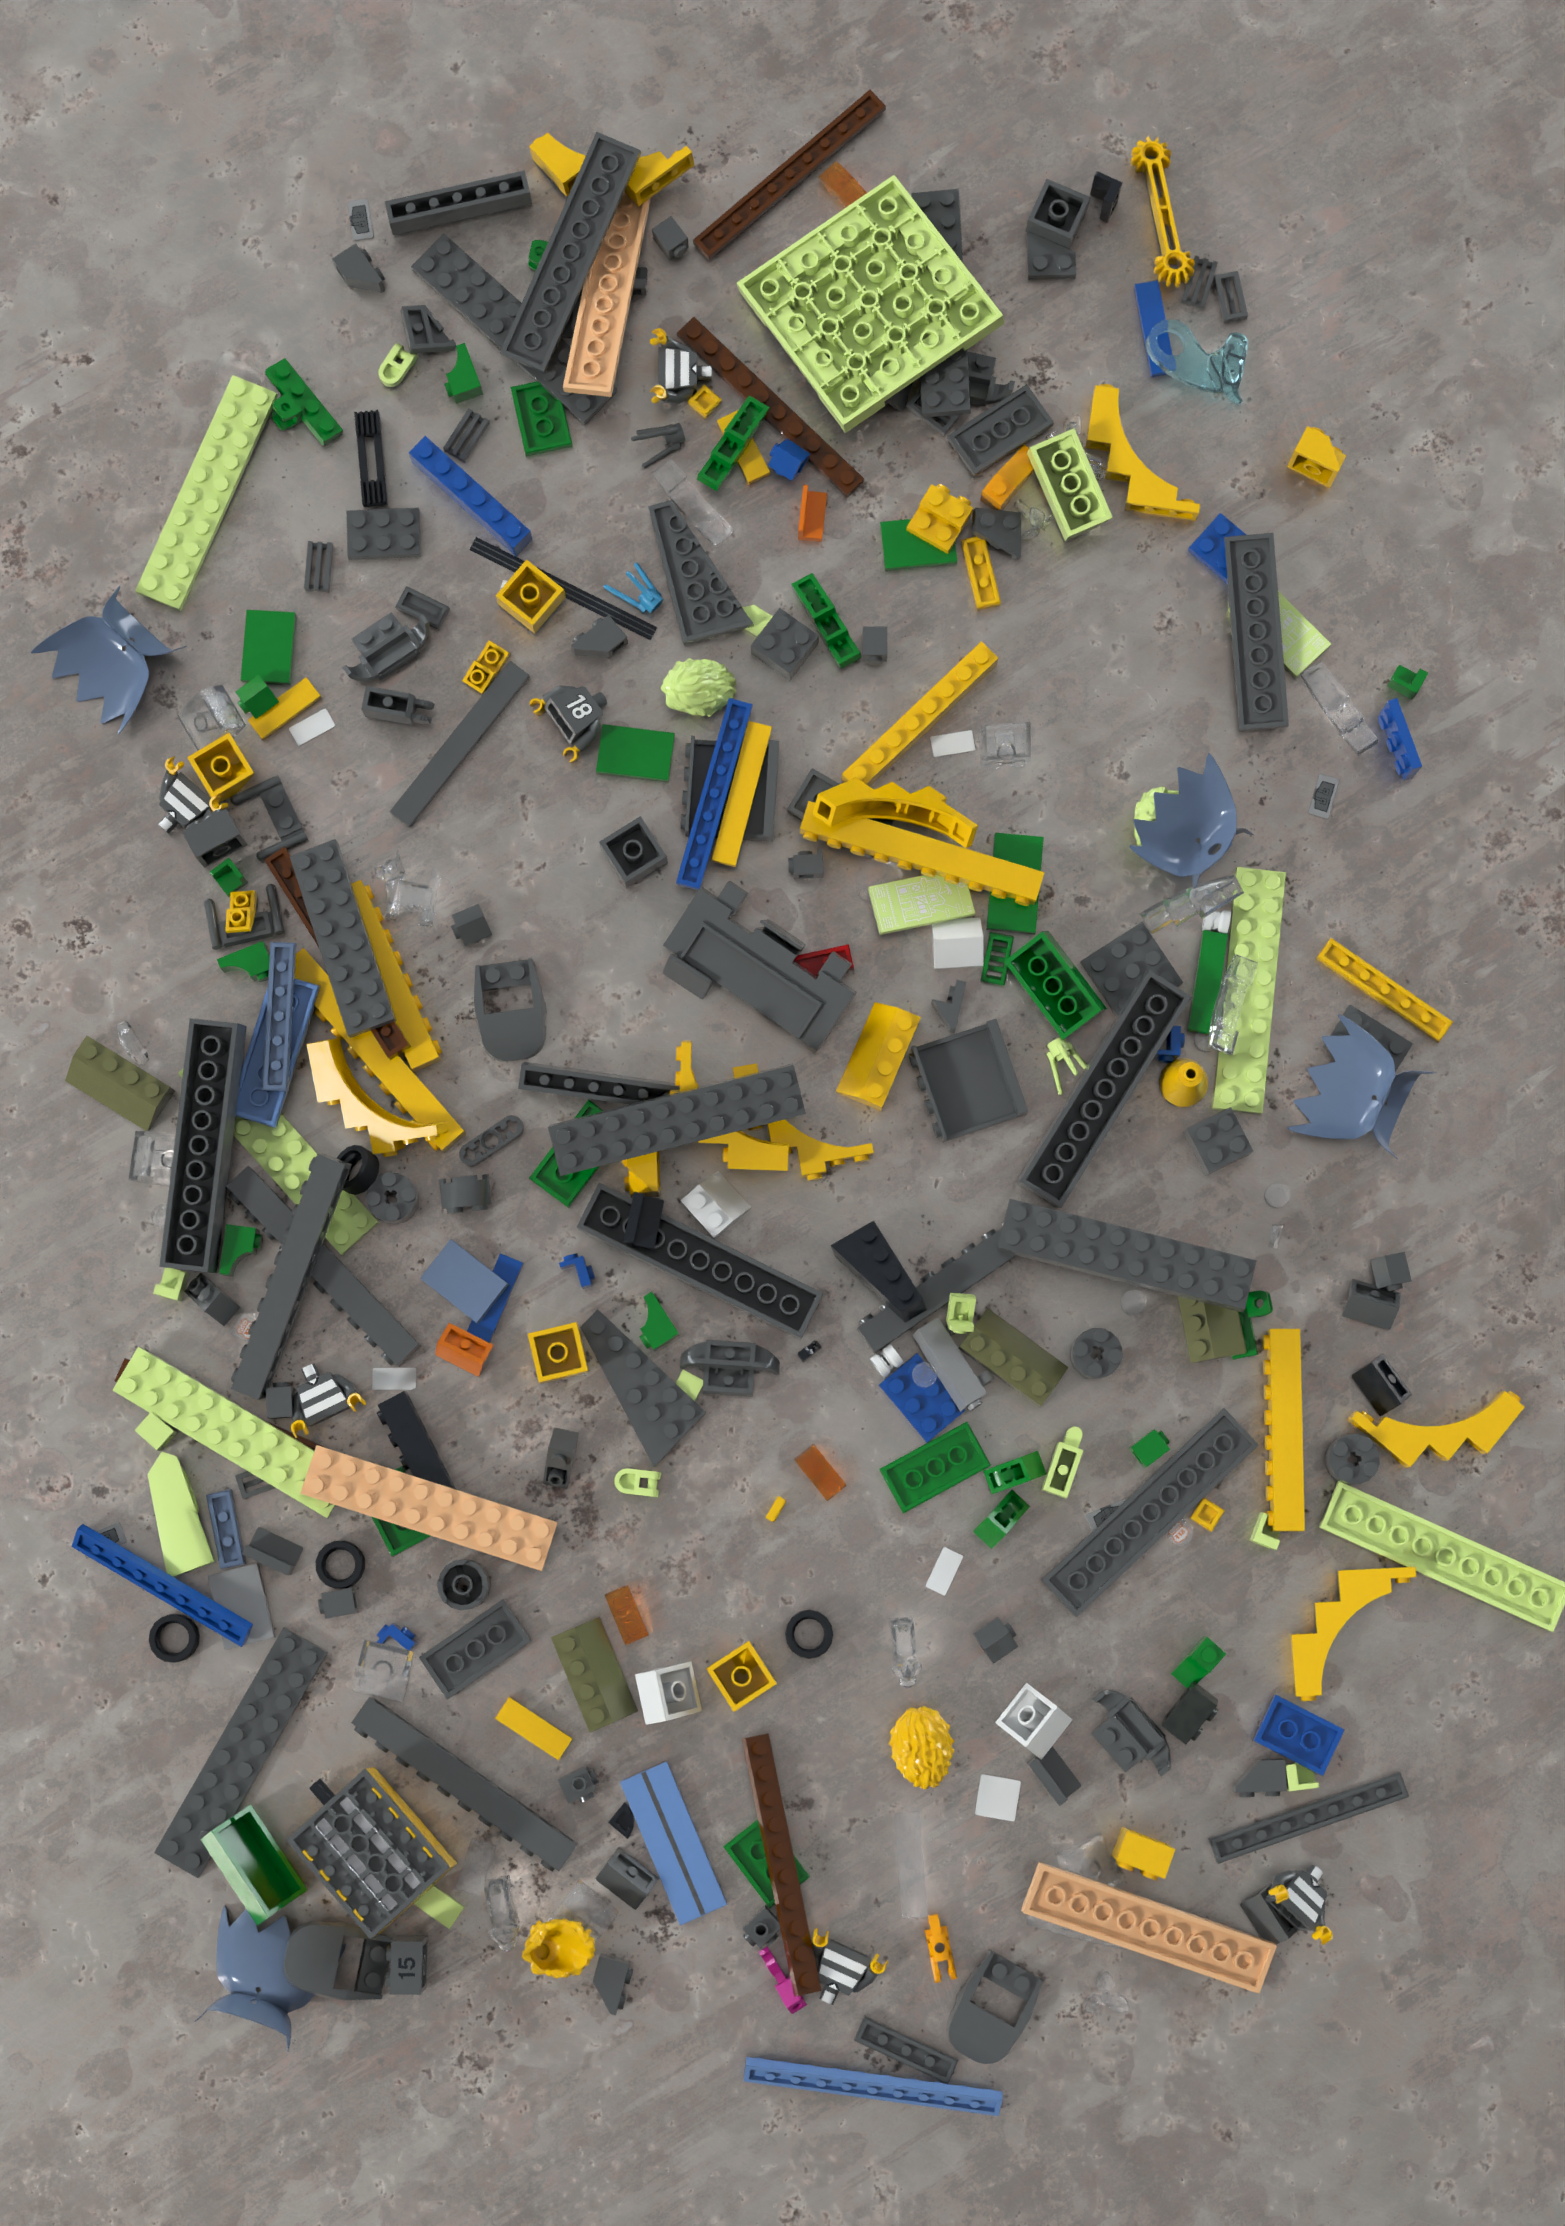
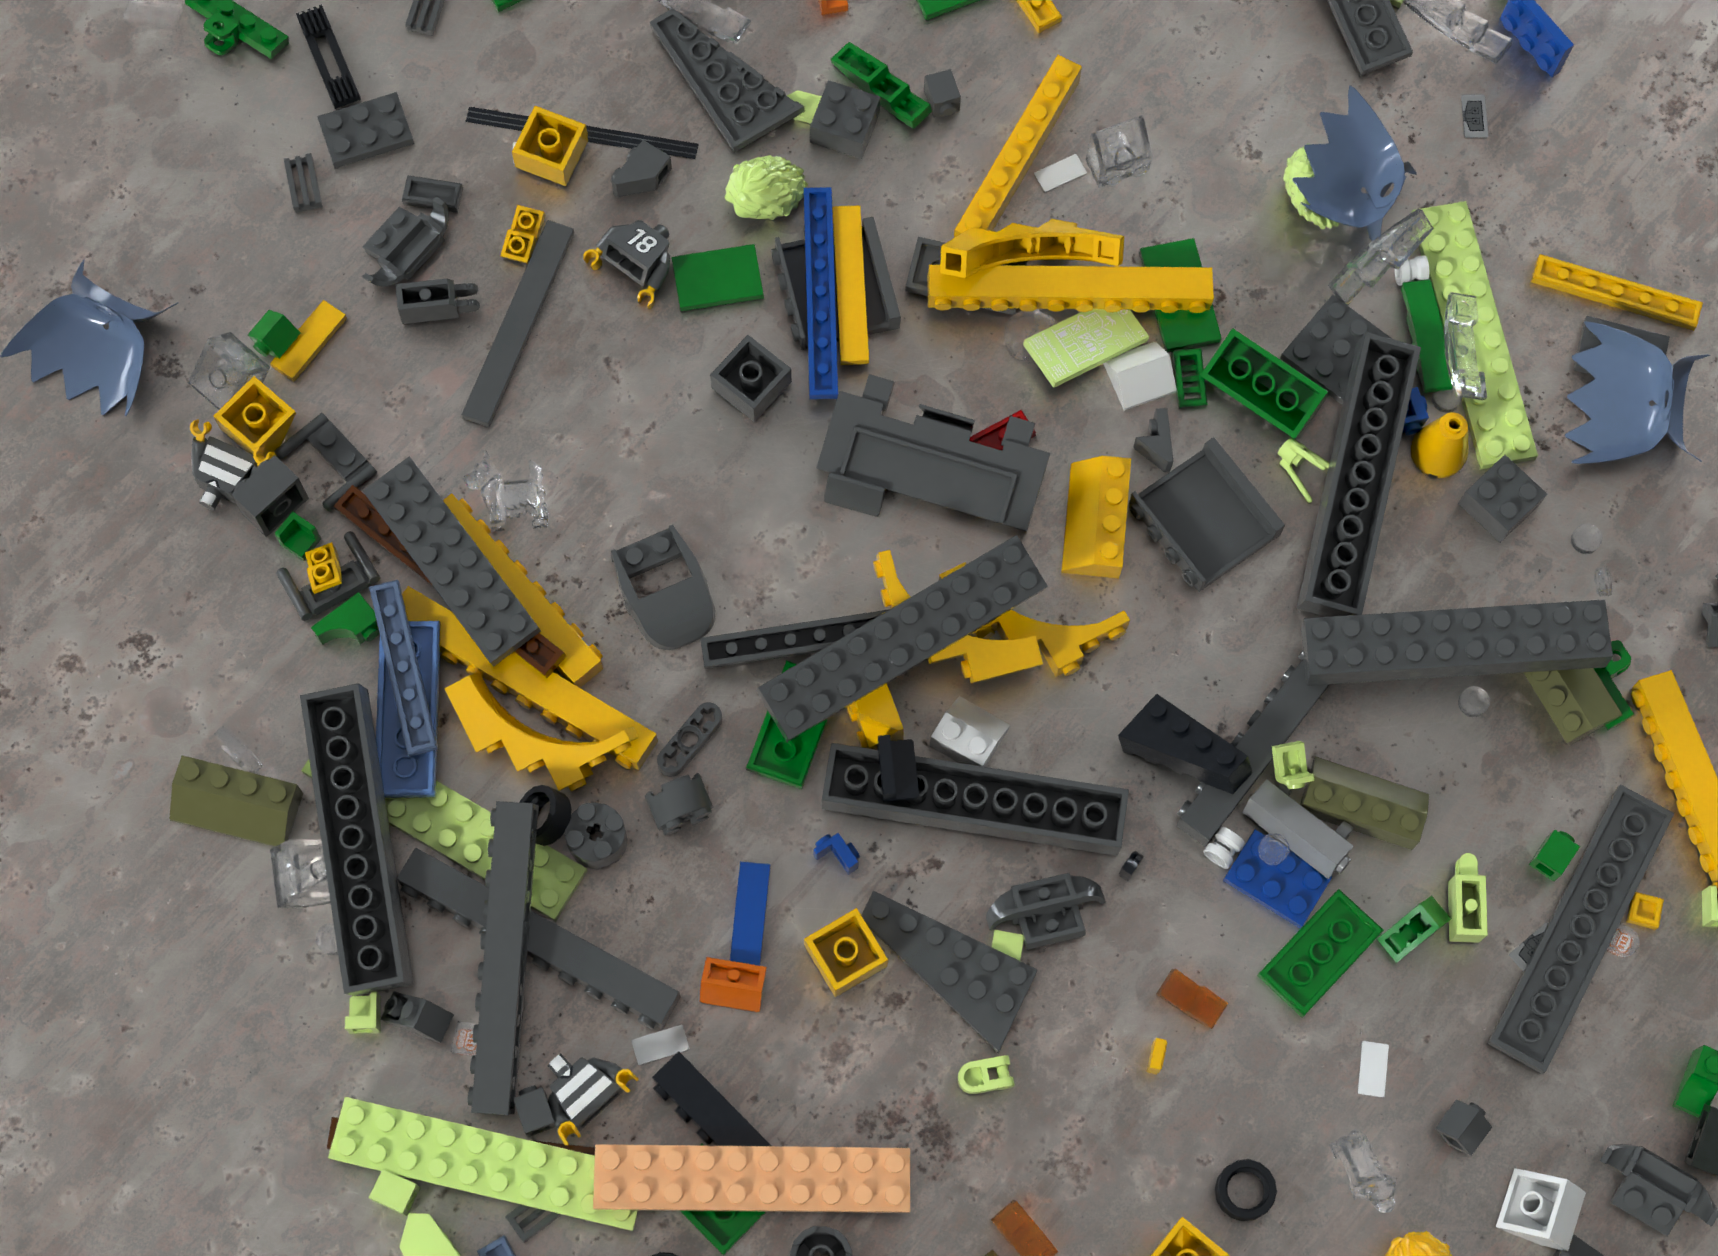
camera: 20 degrees left, 10 degrees down
yellowish green plate [135,375,278,612] -> none
green arch [219,1224,263,1277] -> none
green tile [241,610,296,685] -> none
white sticker [289,708,335,746] -> none
blue brick [409,436,533,557] -> none
sand blue tile [420,1239,509,1324] -> none
dark grey brick [451,904,492,946] -> none
dark grey slope [543,1427,579,1489] -> none
dark azure plant [604,562,664,614] -> none
green arch [639,1292,679,1351] -> none
dark grey brick [788,849,824,879] -> none
green arch [973,1489,1030,1549] -> none
dark grey brick [1070,1328,1123,1379] -> none

